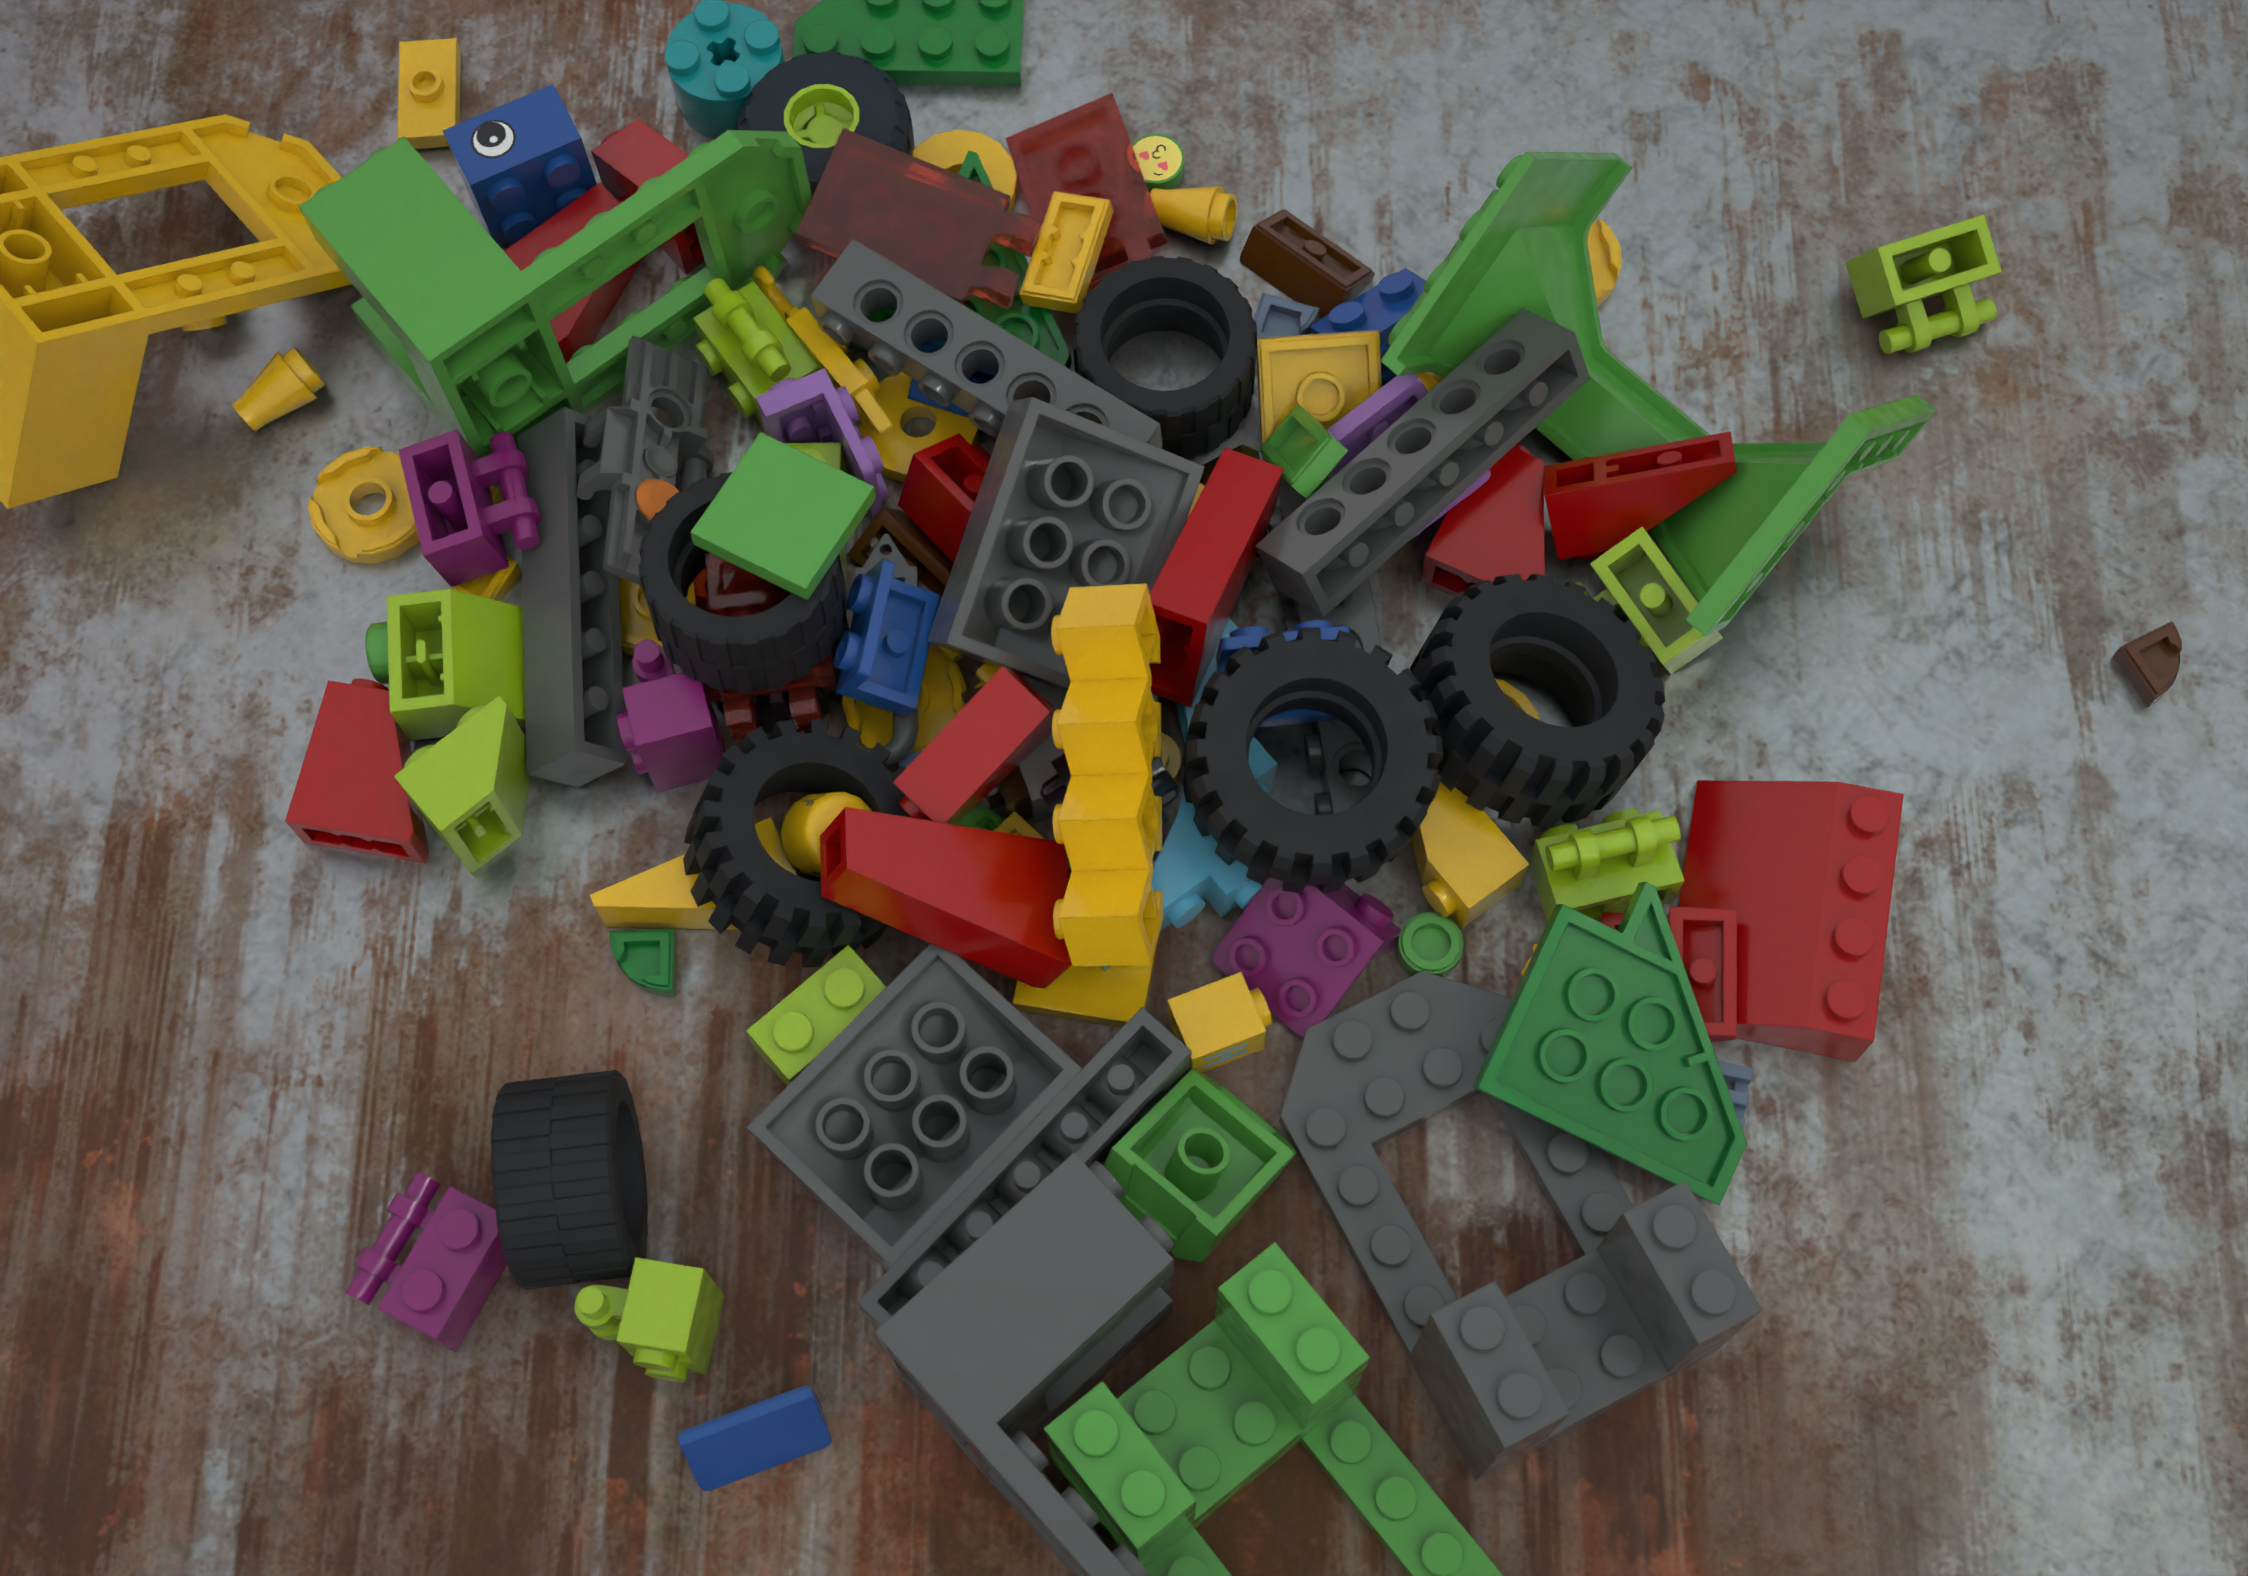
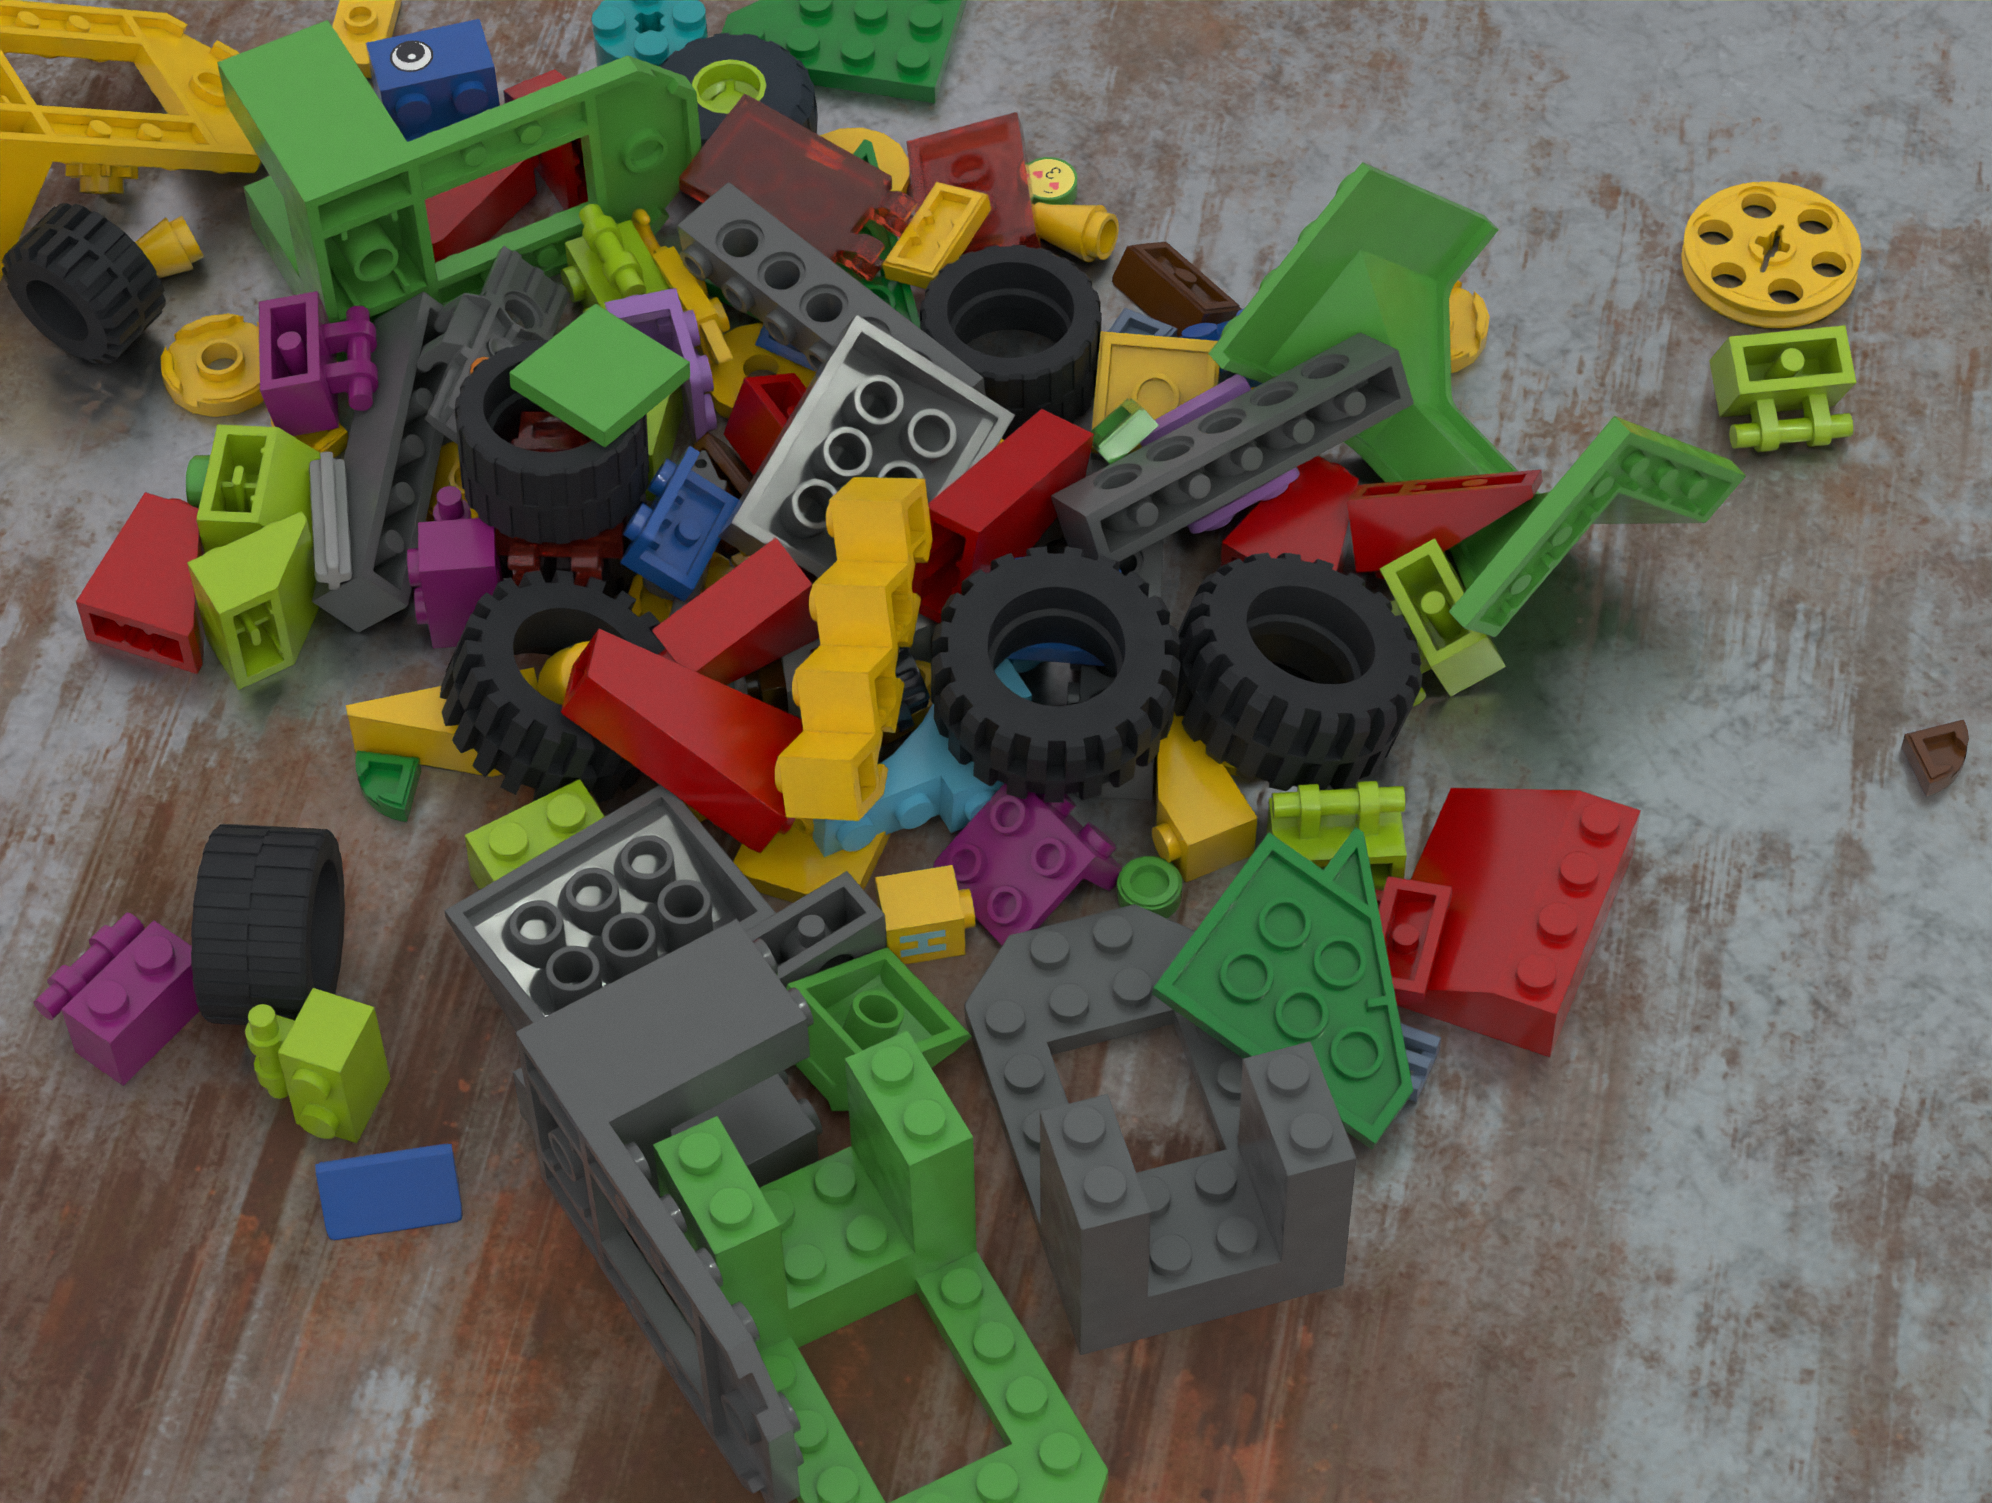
camera: 10 degrees right, 15 degrees down
none -> black tyre [2,203,166,365]
none -> light grey axle [309,451,353,590]
none -> yellow wedge [1681,181,1861,329]

